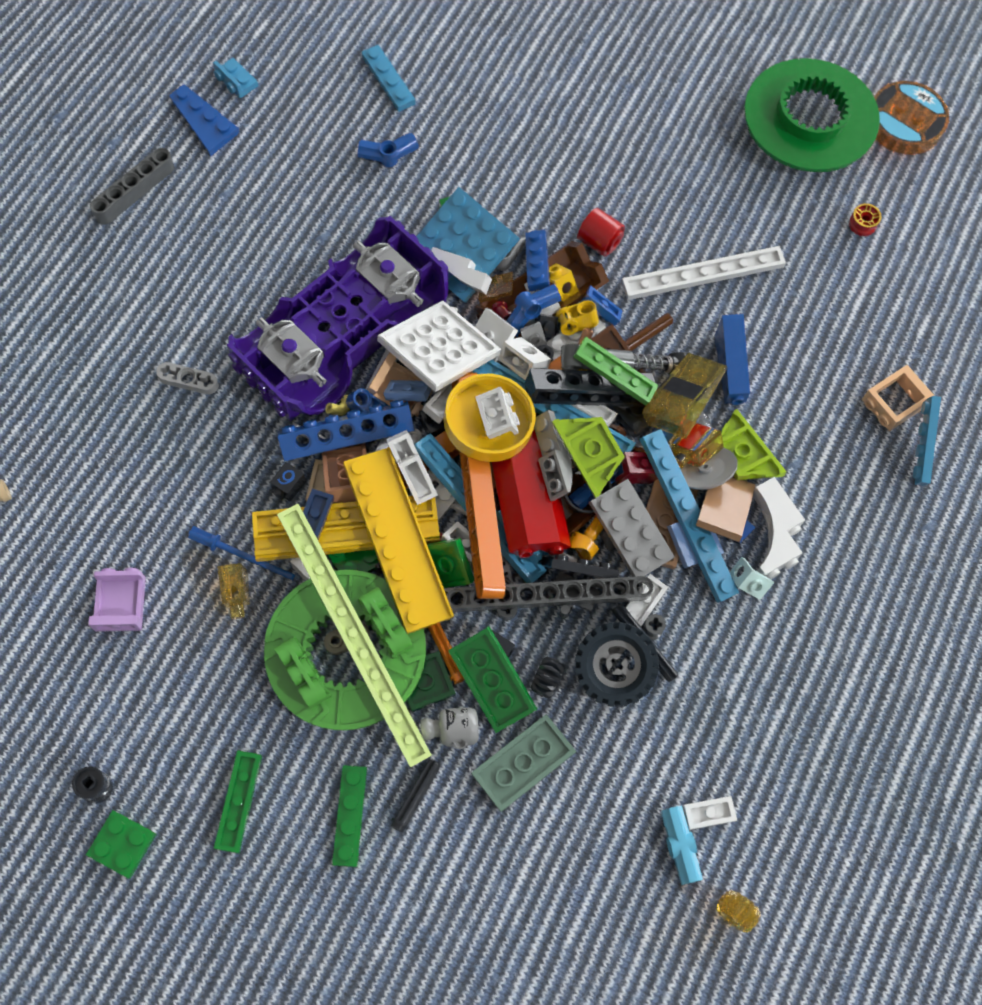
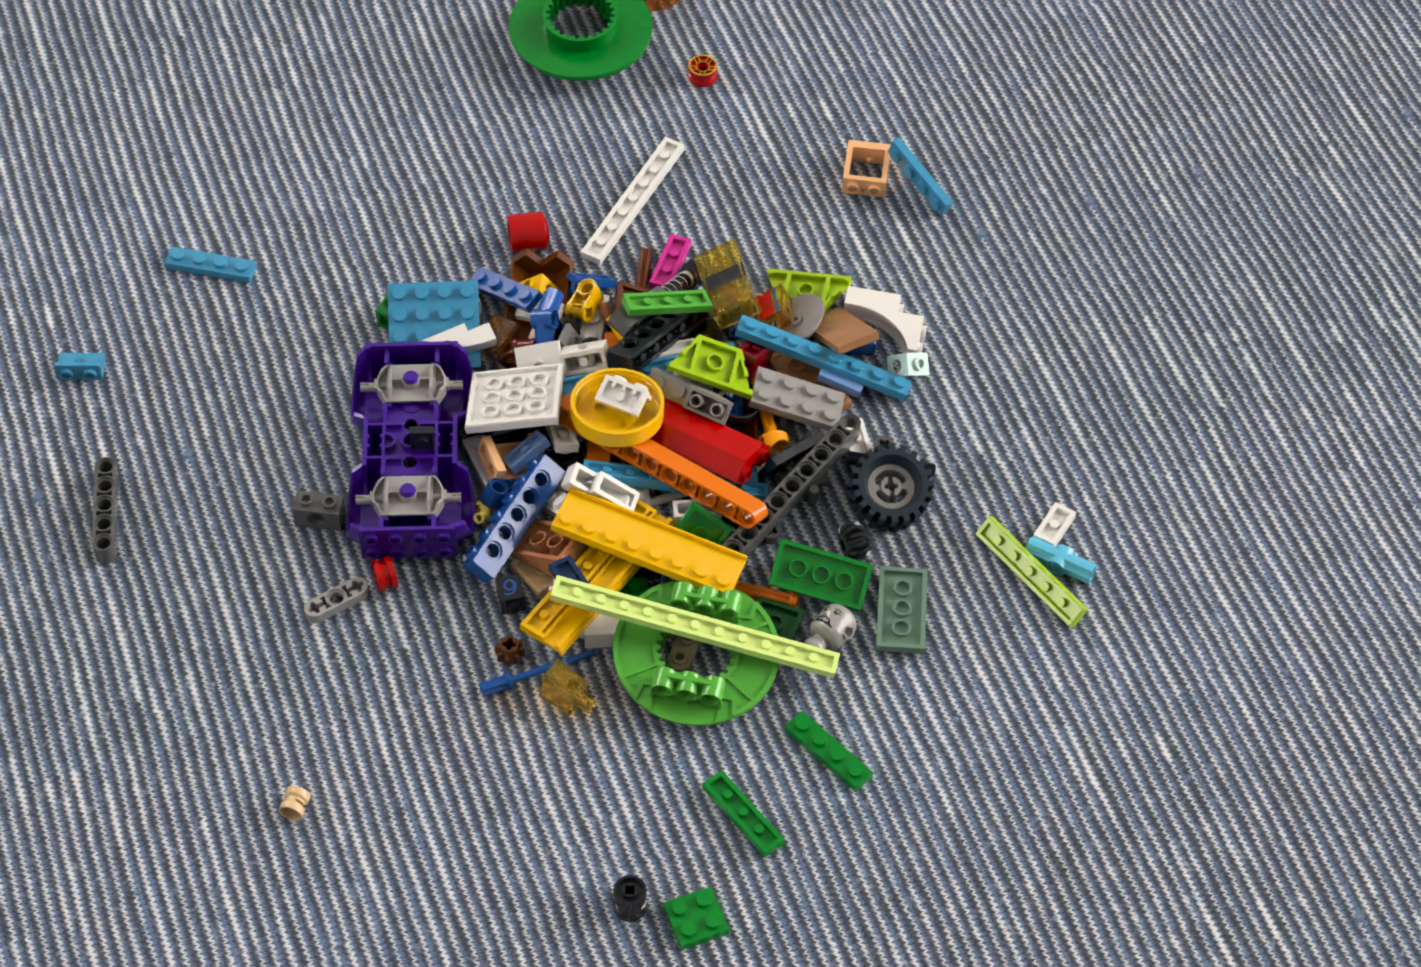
camera: 45 degrees left, 15 degrees down
lavender panel [89,568,146,632] -> none
blue wing [169,84,239,156] -> none
blue piece [357,133,419,167] -> none
black axle [390,759,441,833] -> none
blue slope [714,314,750,405] -> none
clear yellow gear [716,890,761,933] -> none
none -> dark grey brick [292,490,346,531]
none -> red wheel [370,555,399,593]
none -> black plate [409,426,435,450]
none -> reddish brown gear [495,635,525,667]
none -> dark pink plate [649,234,692,288]
none -> lime tile [976,516,1088,628]

